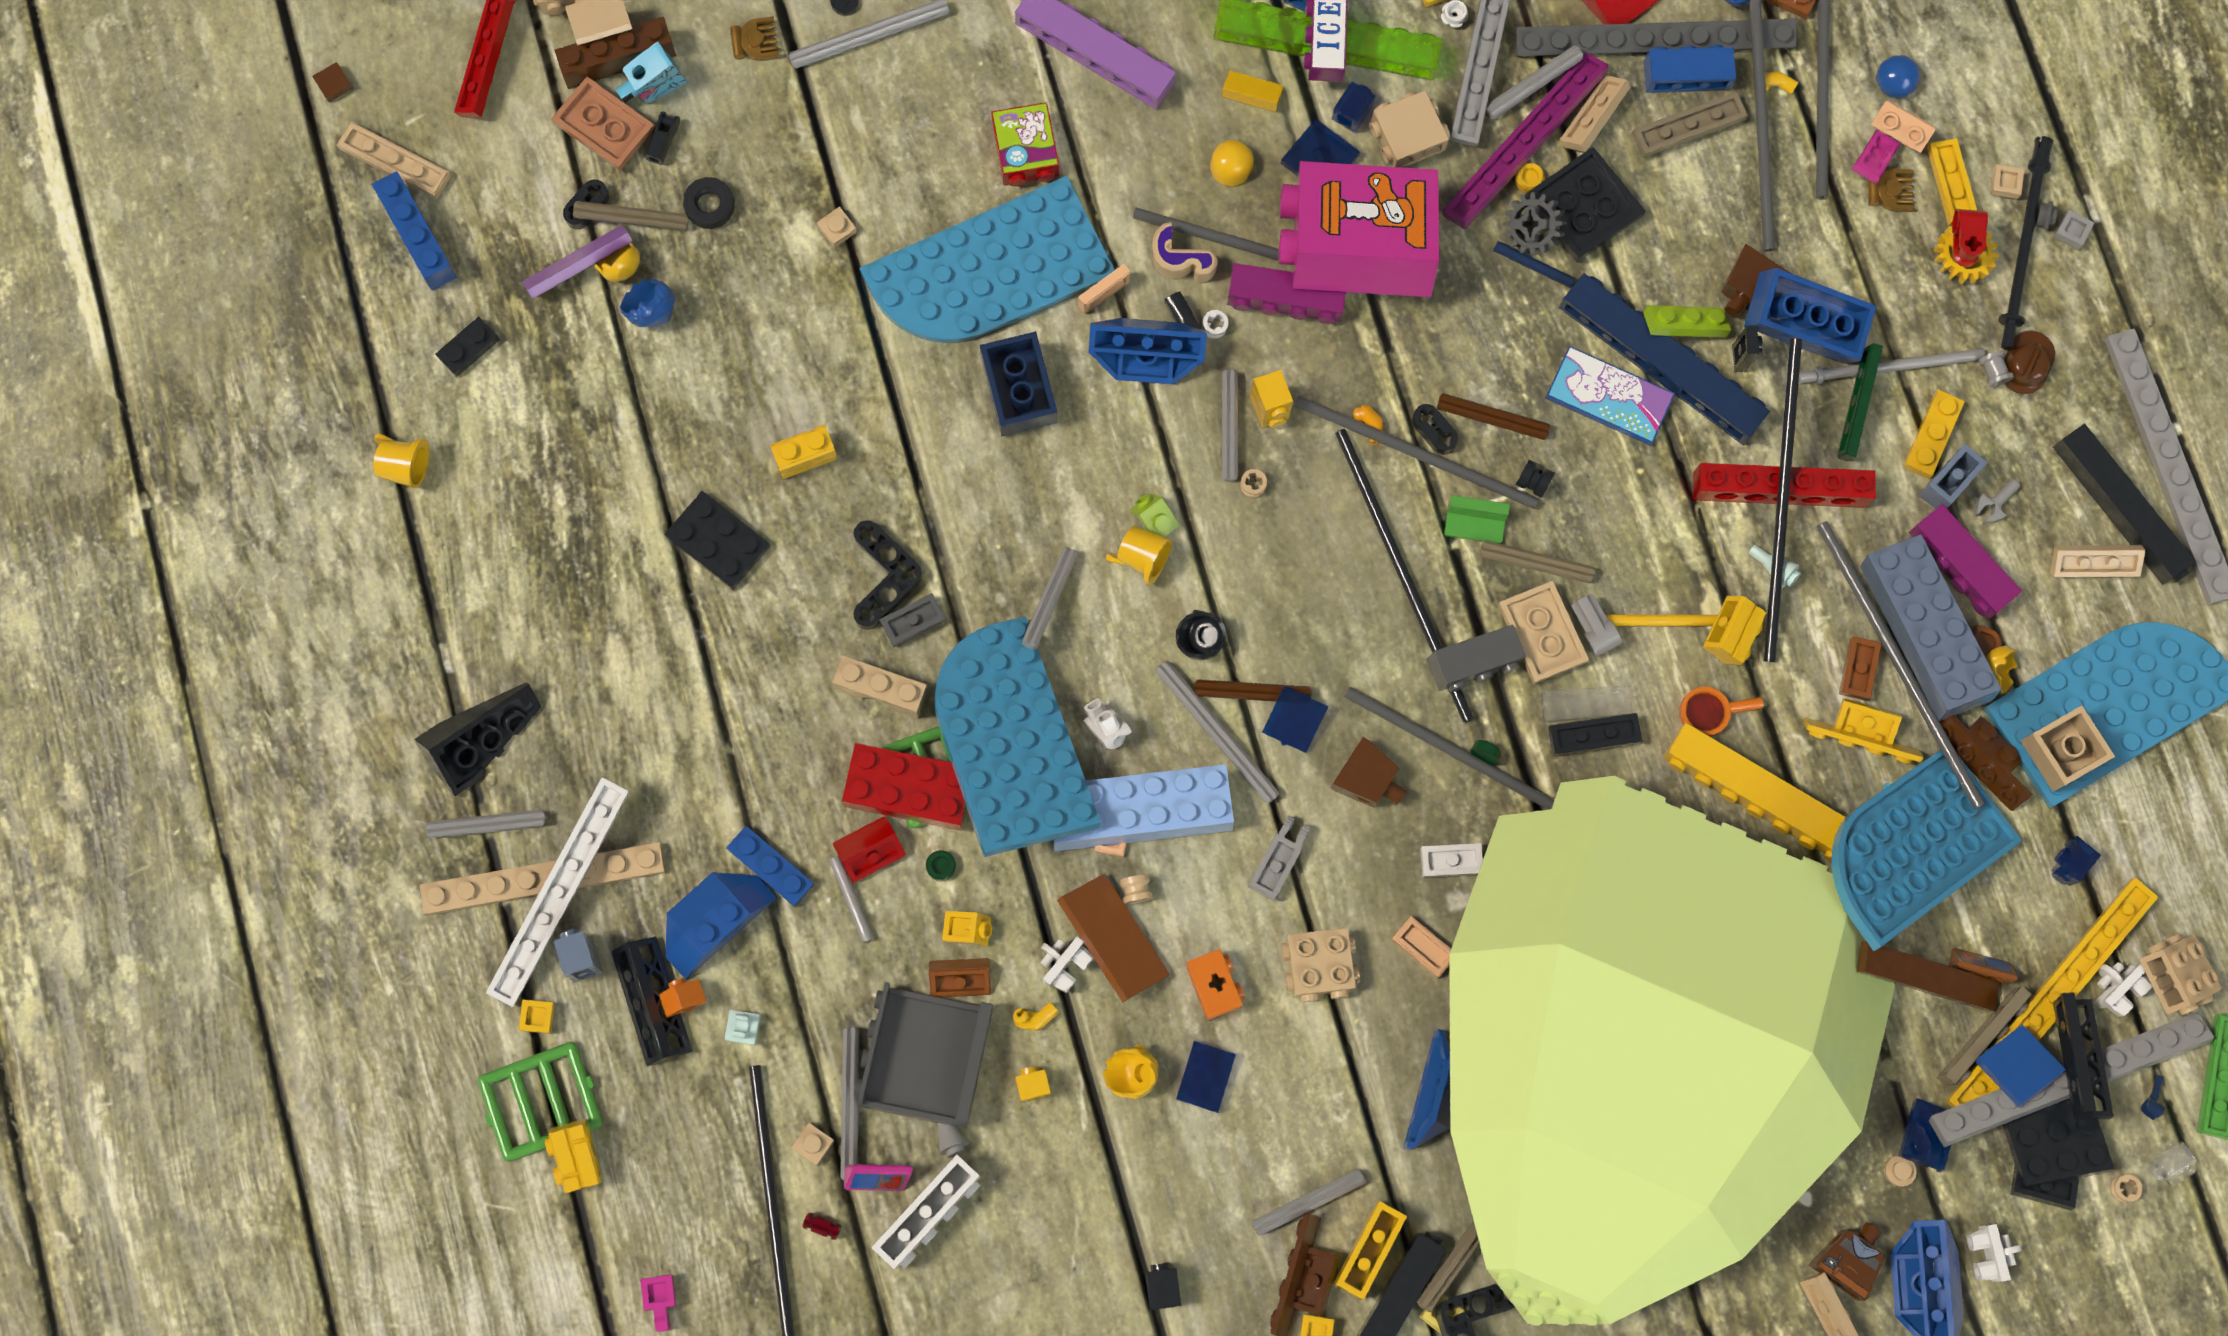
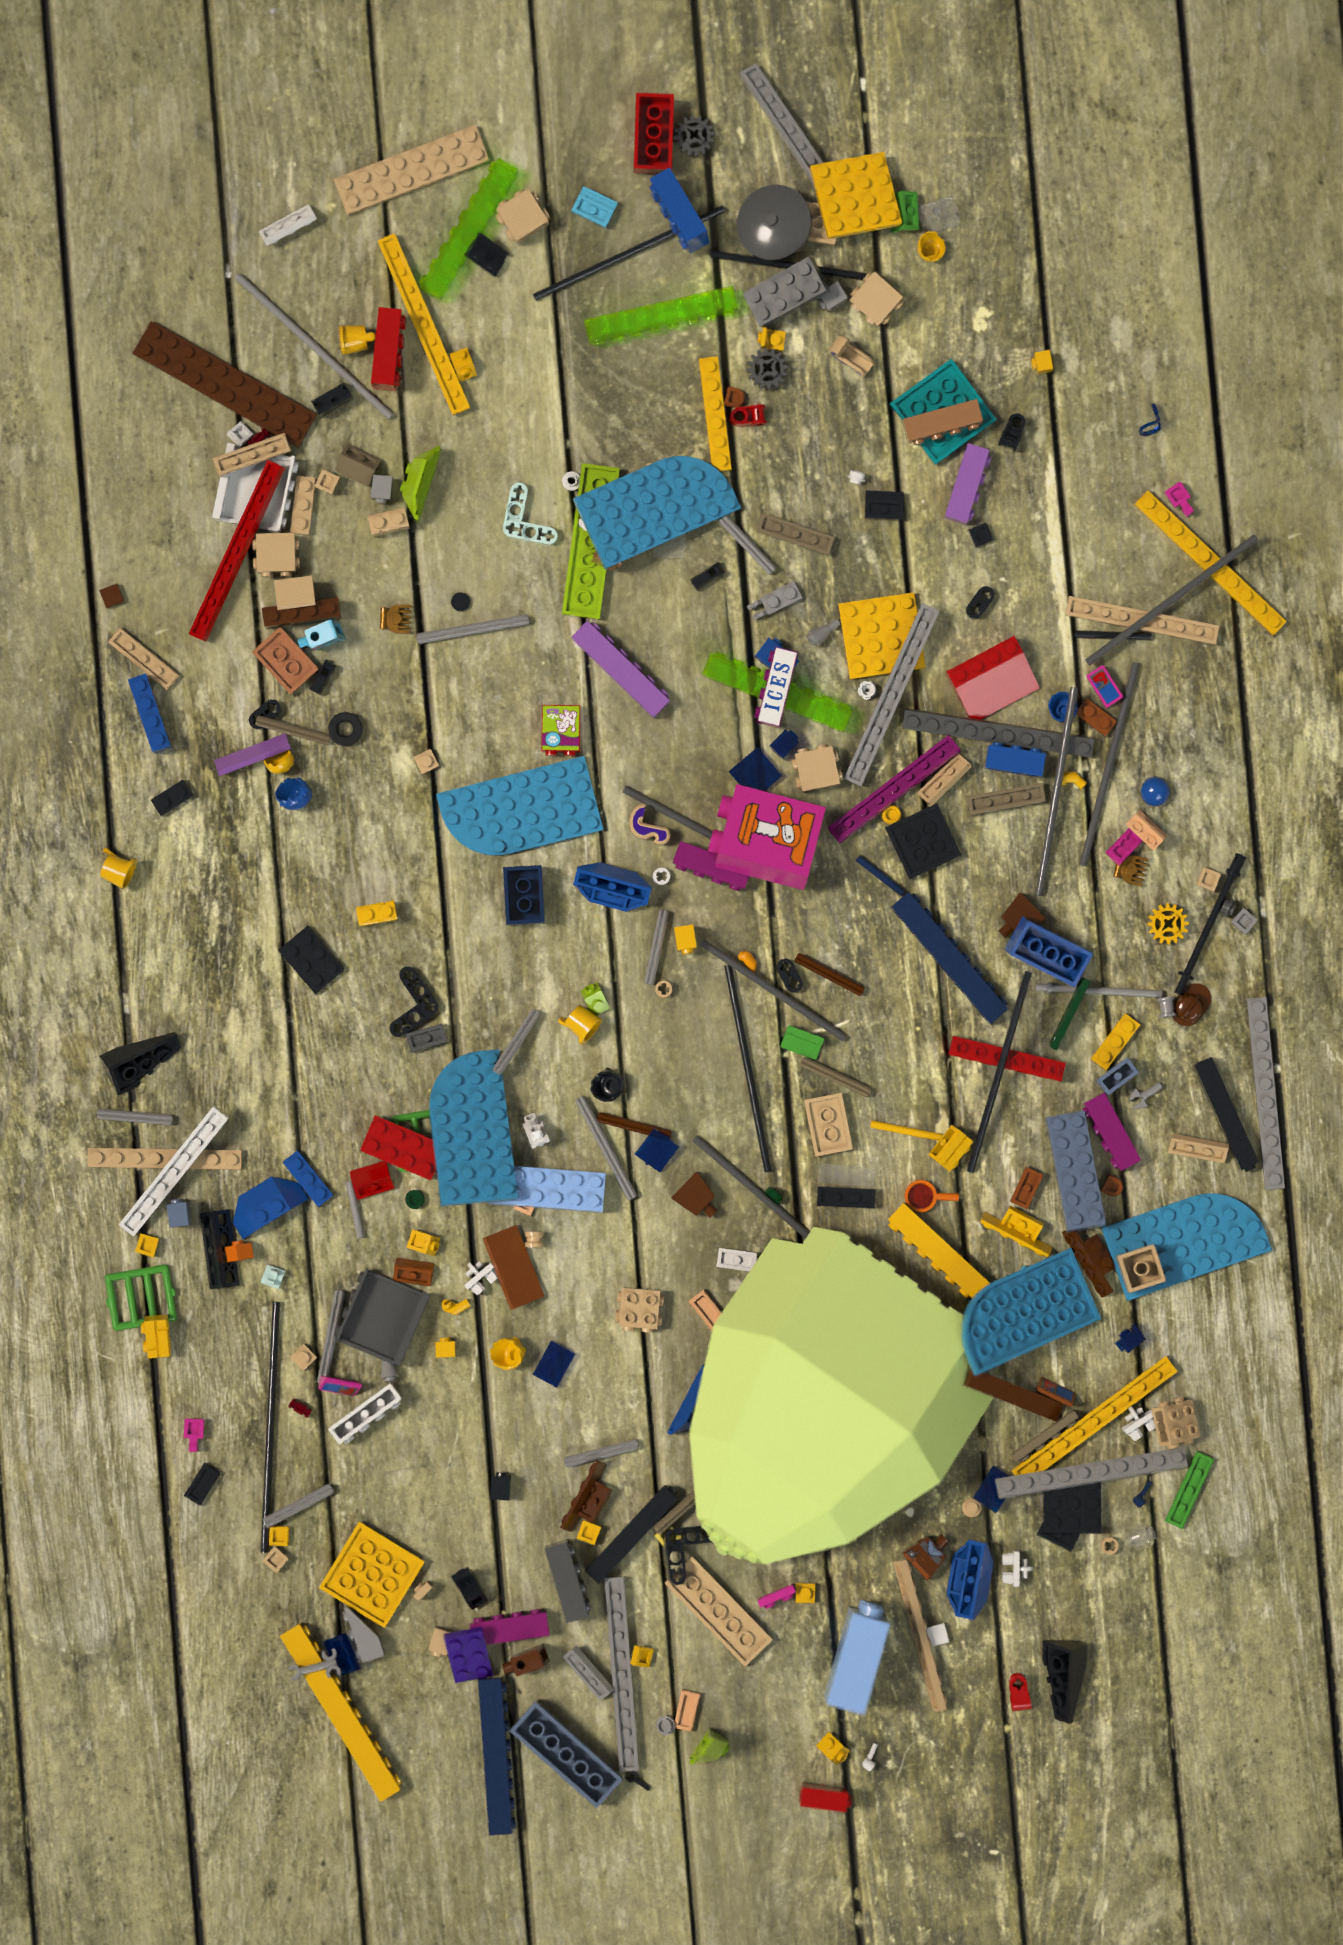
camera: 15 degrees right, 10 degrees up
tan arch [832,655,928,719] -> none
light nougat tile [1078,264,1130,314] -> none
black bar [1165,291,1202,330] -> none
orange brick [1185,949,1245,1022] -> none
yellow hair [1210,140,1254,187] -> none
yellow slope [1222,70,1284,112] -> none
light grey hinge [1248,815,1311,901] -> none
yellow brick [1333,1201,1407,1300] -> none
dark grey brick [1426,625,1527,692] -> none
light grey axle [1486,45,1584,119] -> none
dark grey gear [1503,192,1567,255] -> none
black wheel [1516,459,1555,498] -> none
tile [1545,346,1675,446] -> none
light grey piece [1571,594,1623,657] -> none
lime plate [1643,305,1731,338] -> none
black plate [1732,326,1763,373] -> none
light aqua cone [1748,544,1801,588] -> none
dark grey piece [1817,521,1985,810] -> none
yellow plate [1926,138,1977,226] -> none
red piece [1952,209,1988,267] -> none
blue tile [1976,1025,2066,1108] -> none
yellow hair [1985,646,2018,694] -> none
black fence [2053,993,2114,1120] -> none

